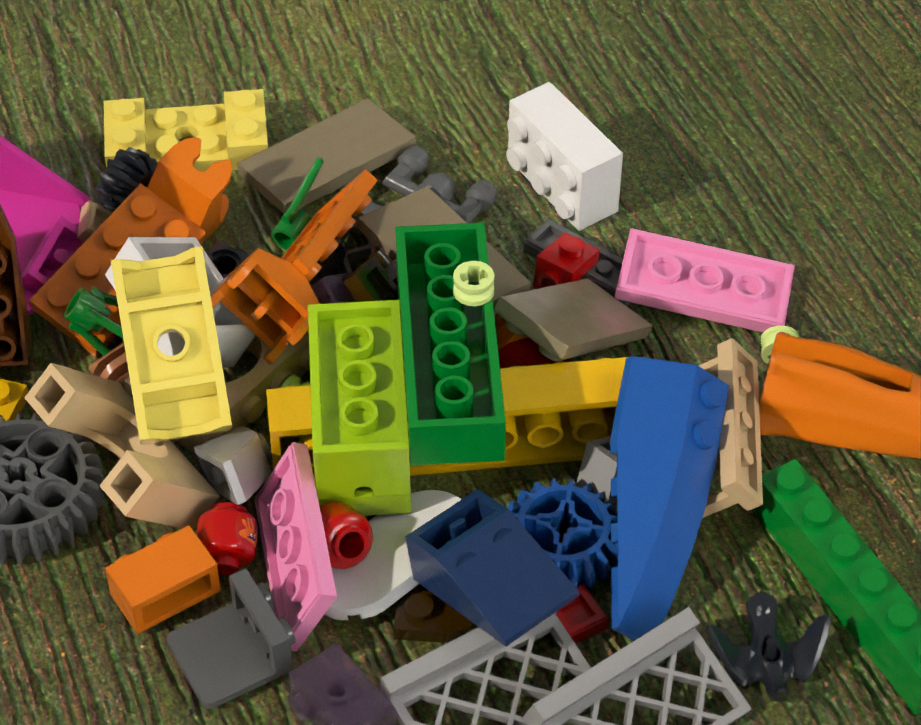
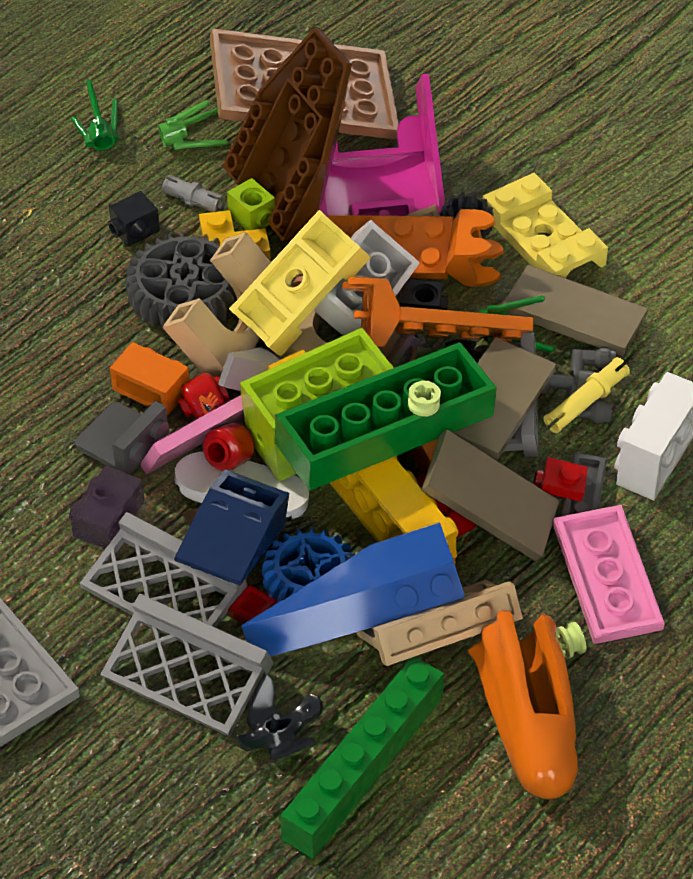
camera: 65 degrees right, 0 degrees up
none -> light yellow pin [543,357,630,434]

